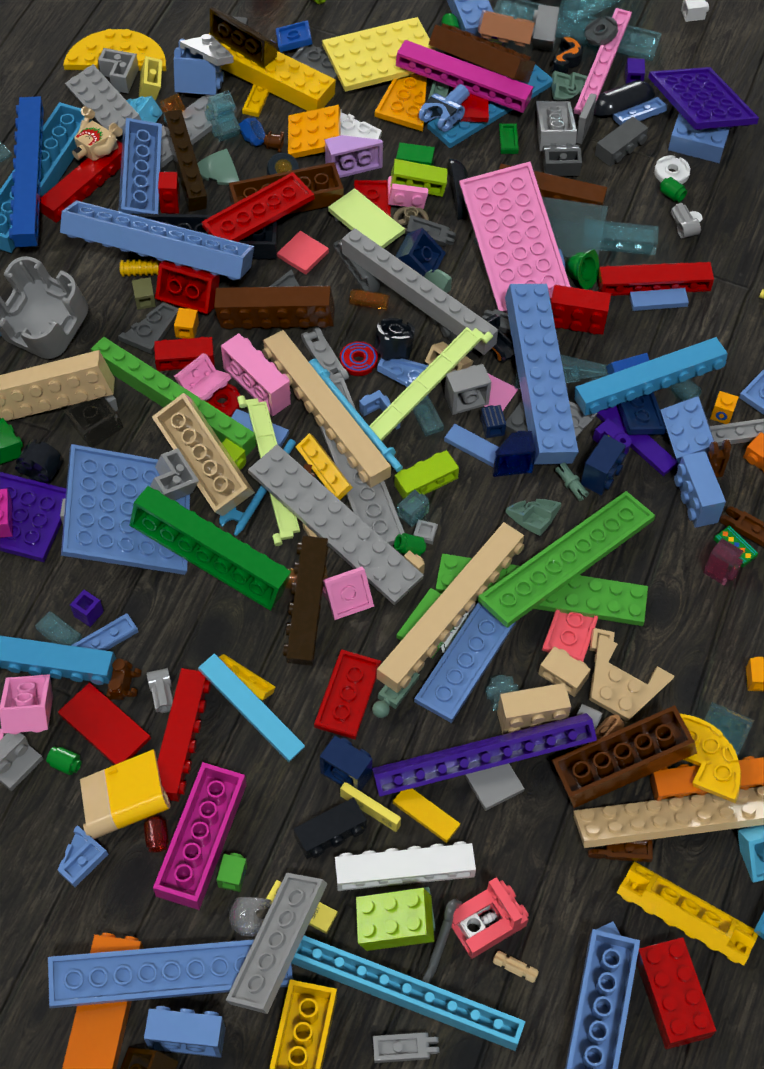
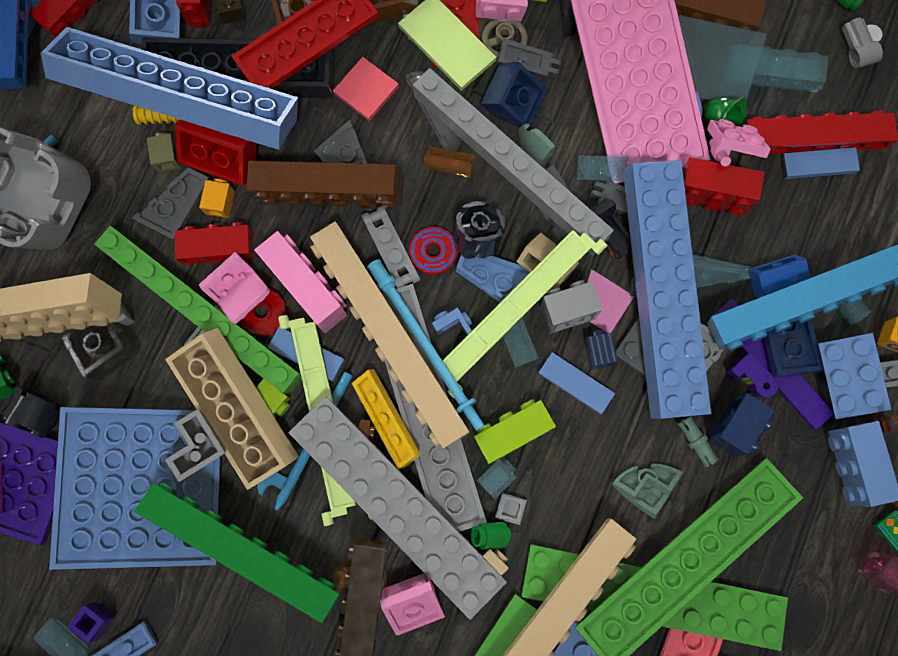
camera: 10 degrees right, 20 degrees up
clear blue slope [492,431,536,477] -> none
none -> clear light blue plate [577,155,628,182]
none -> bright pink plate [707,119,770,166]

